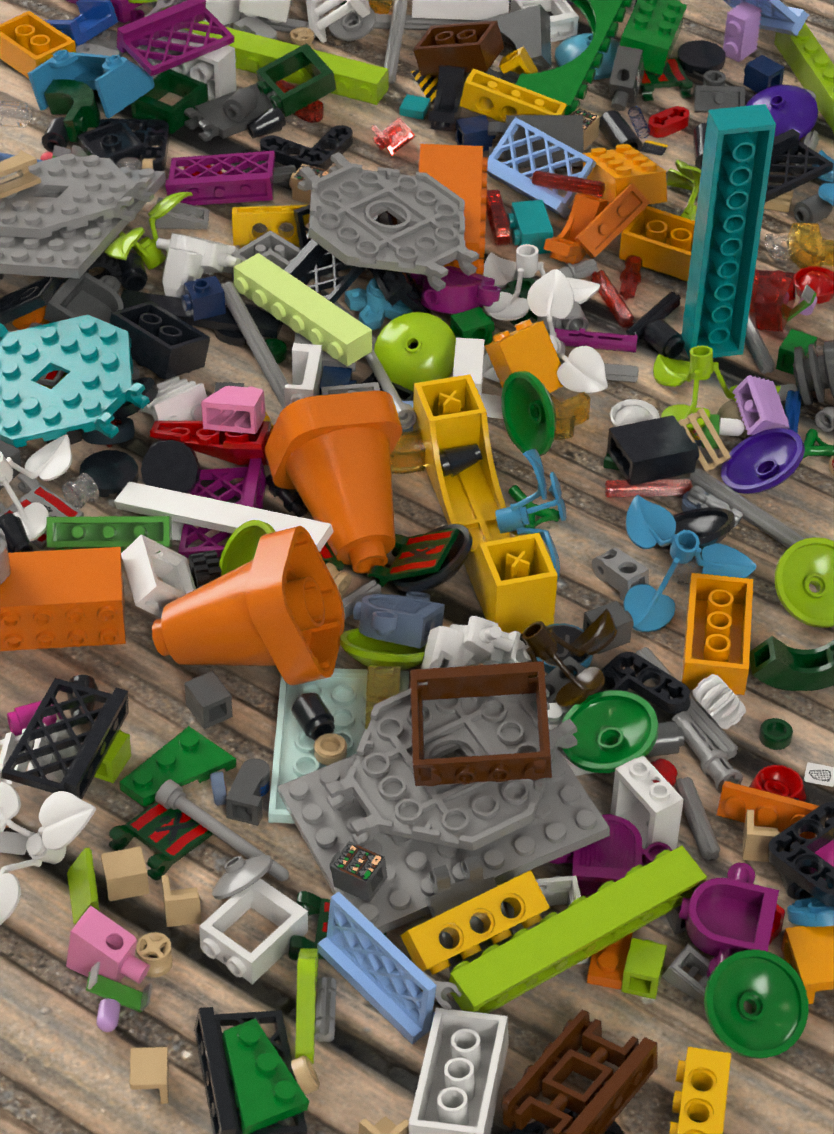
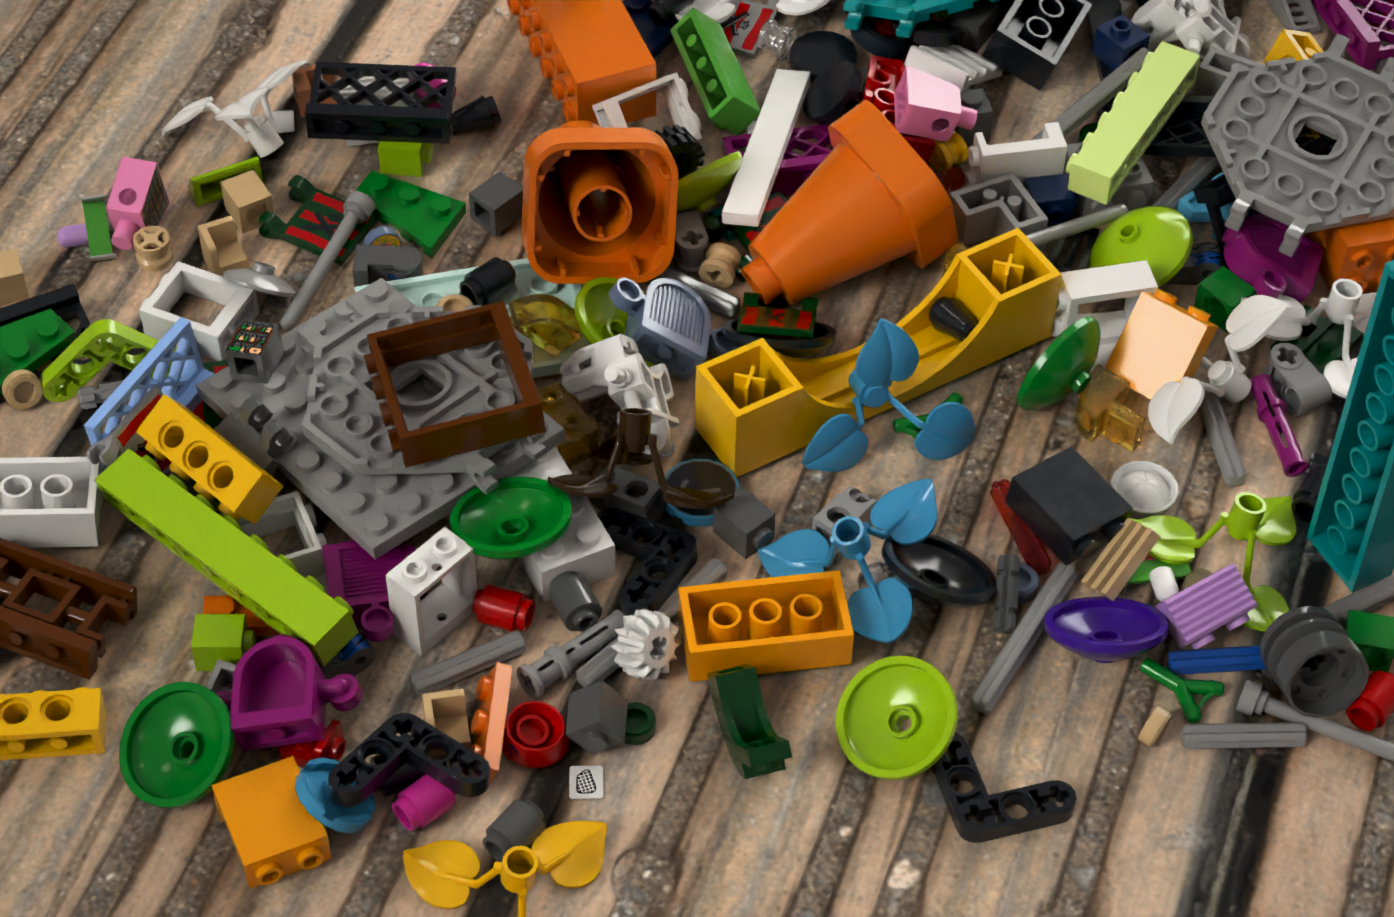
camera: 75 degrees right, 5 degrees up
none -> dark grey brick [566,680,628,755]

